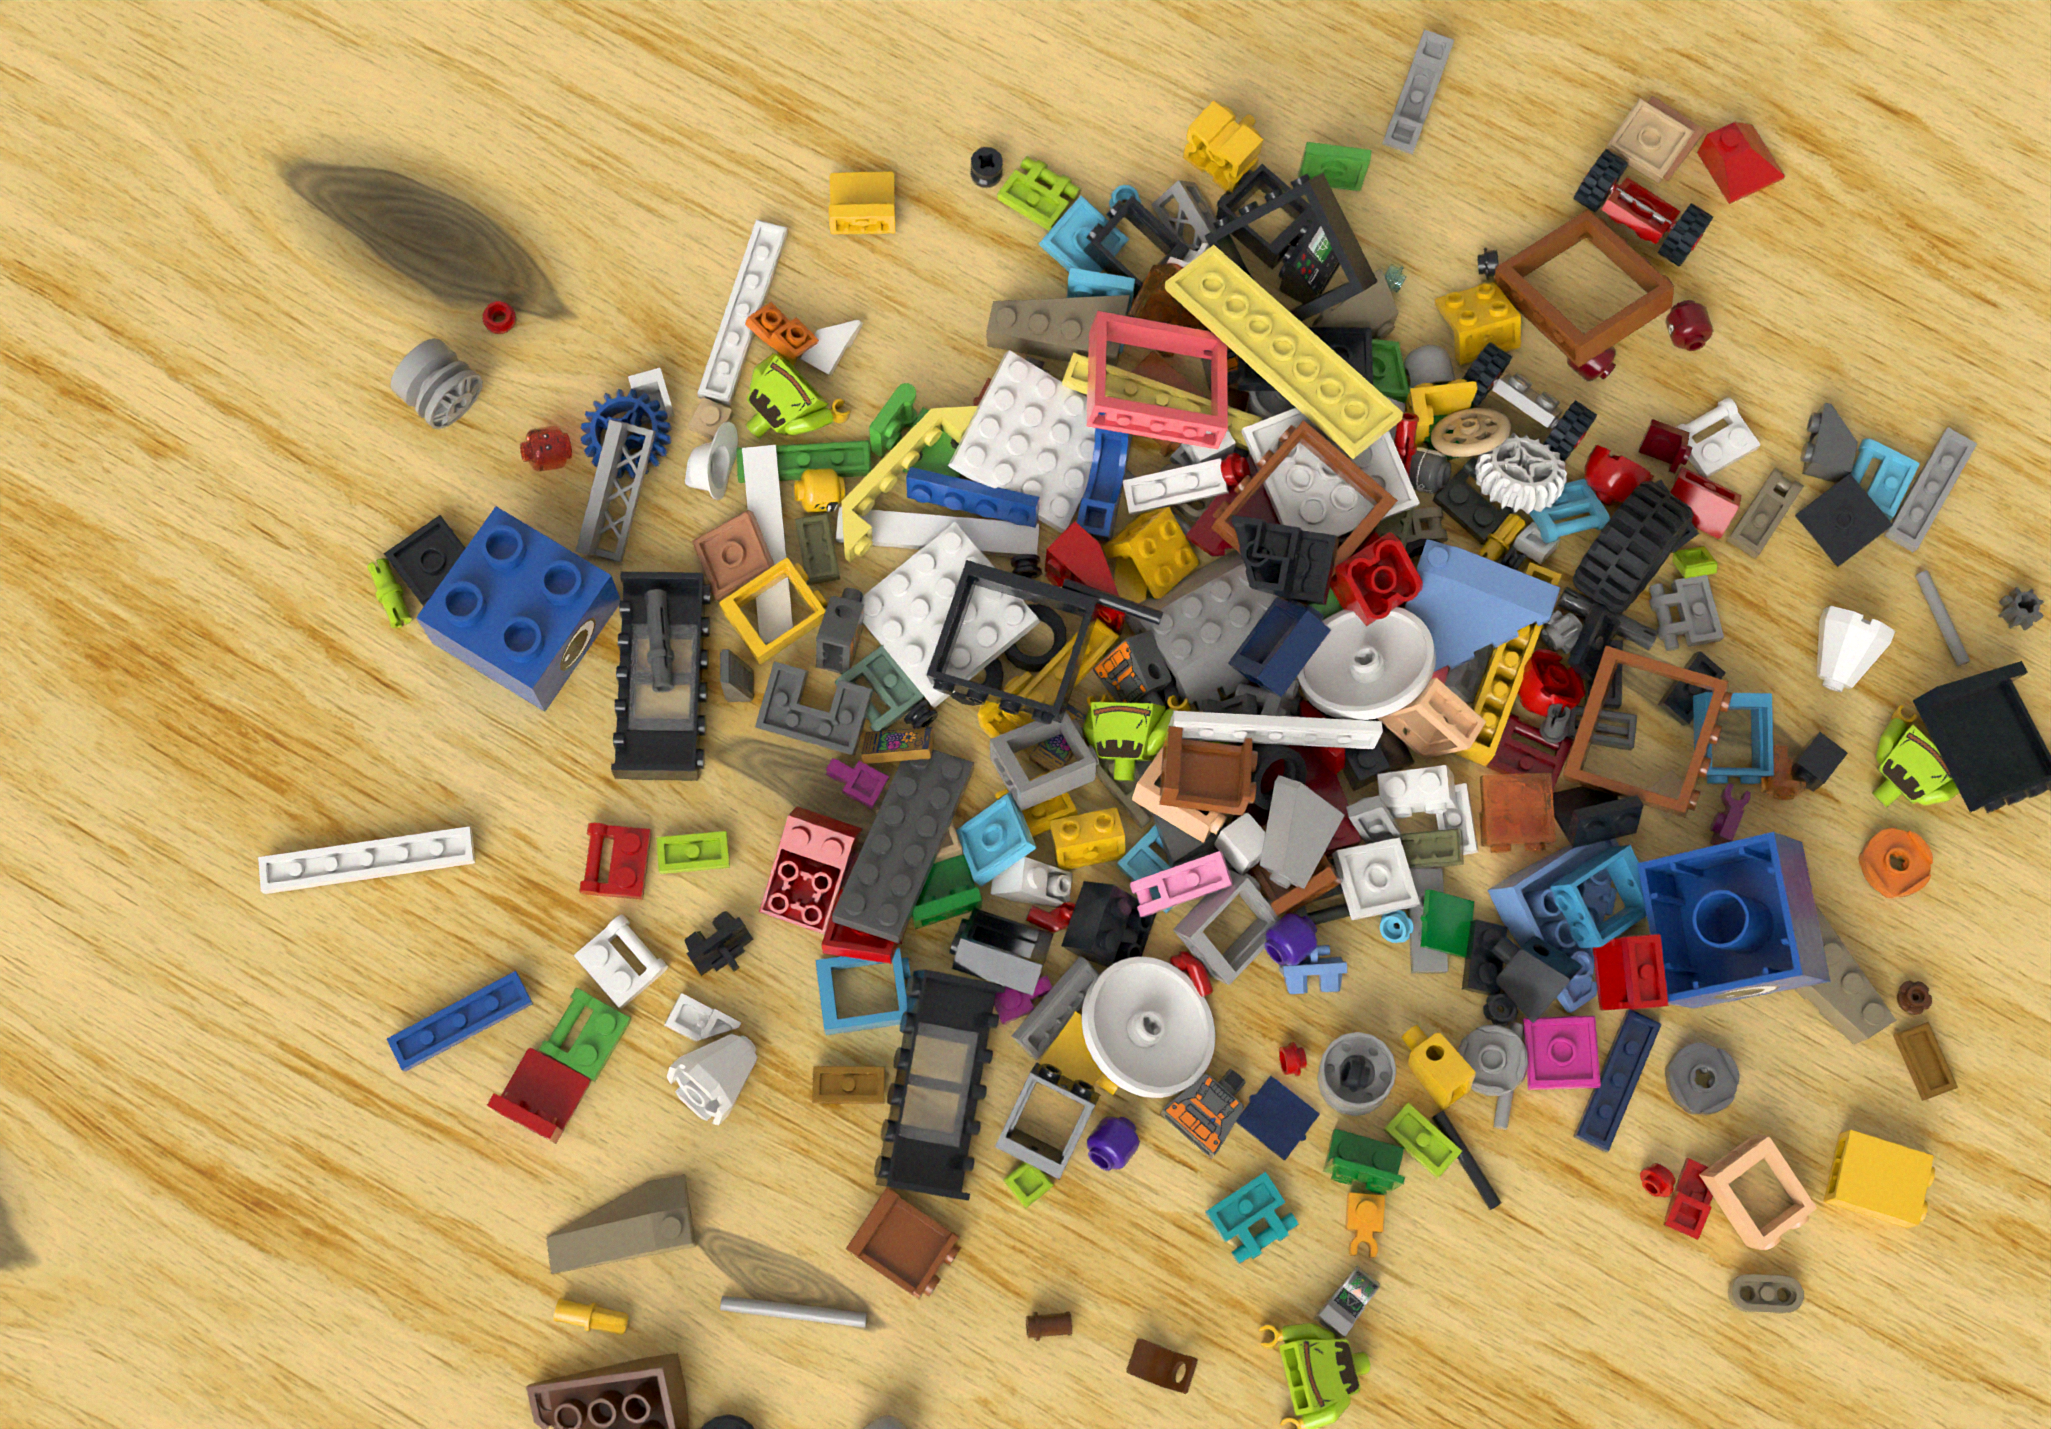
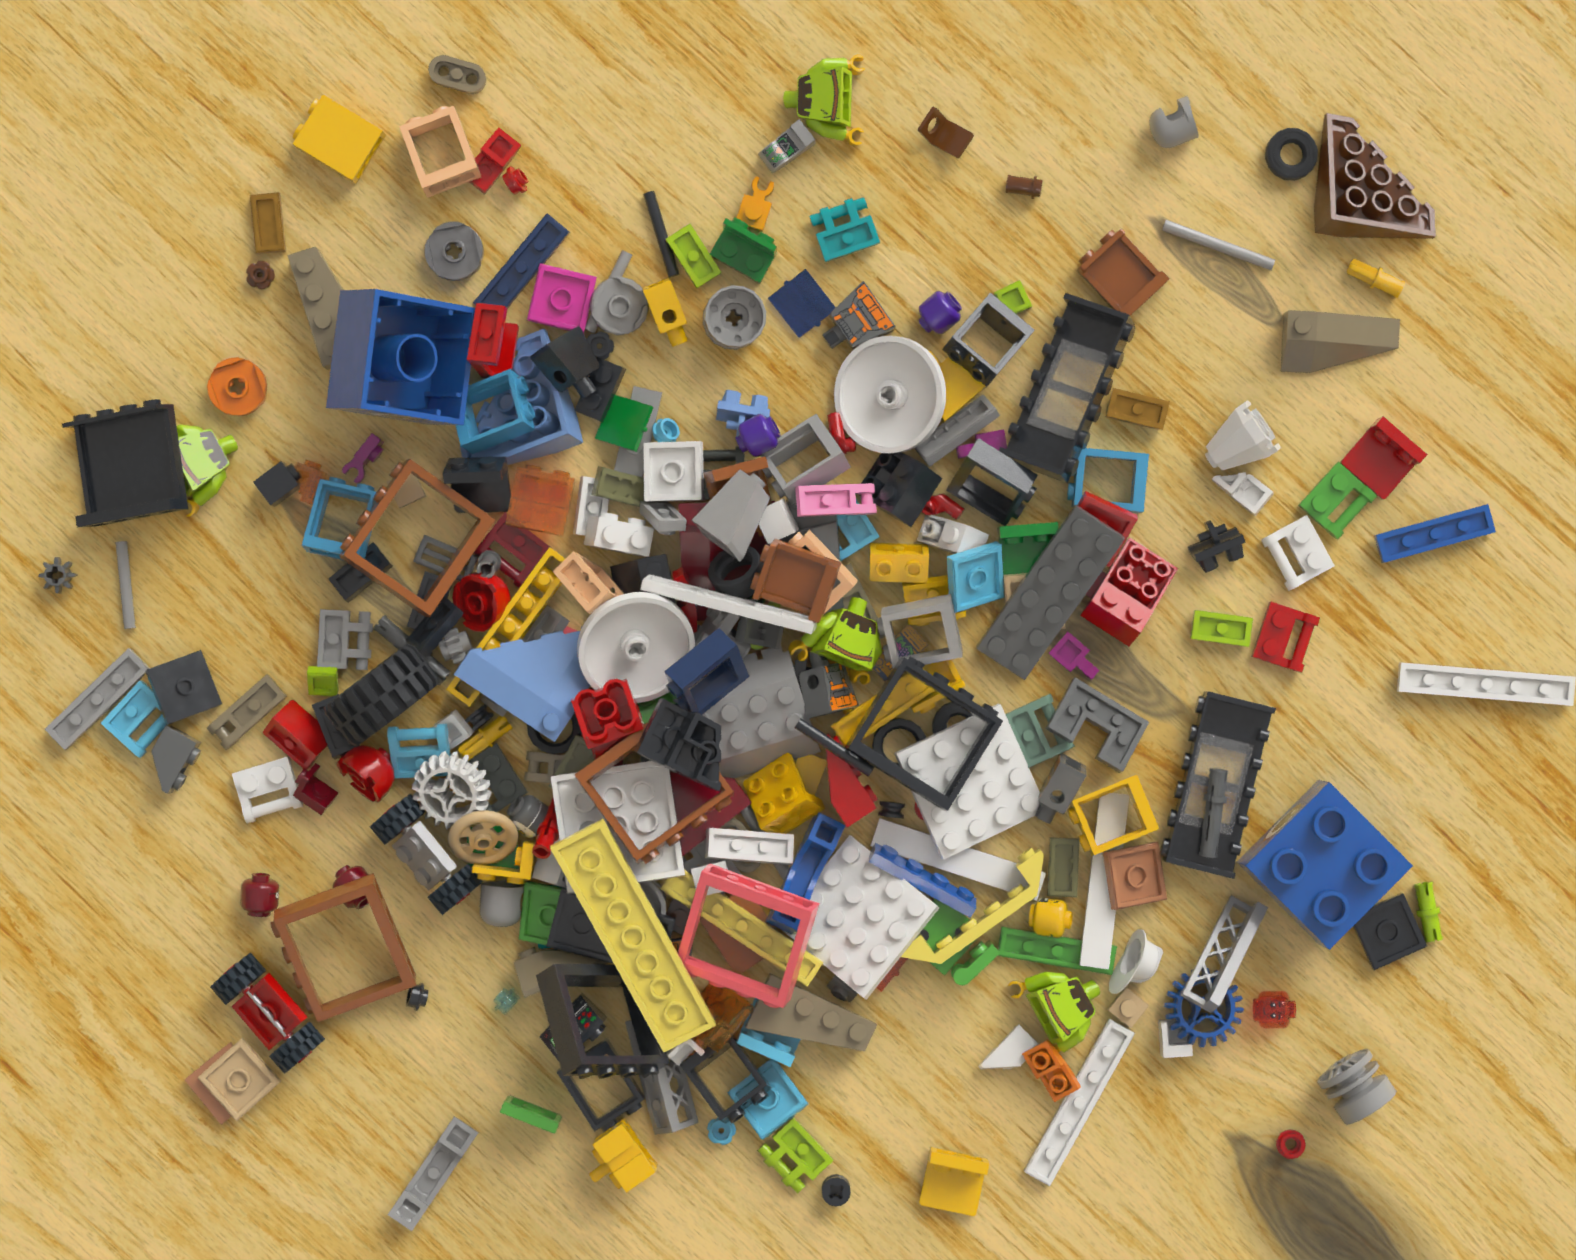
camera: 160 degrees left, 15 degrees up
dark grey slope [720,649,754,702] -> none
pearl gold tile [861,727,935,764] -> none
black bush [904,700,938,728] -> none
red plate [1220,453,1250,486] -> none
red plate [1279,1042,1307,1077] -> none
black plate [1340,1057,1370,1092] -> none
yellow bracket [1435,282,1521,365] -> none
red slope [1697,122,1785,204] -> none
white cone [1817,606,1895,692] -> none

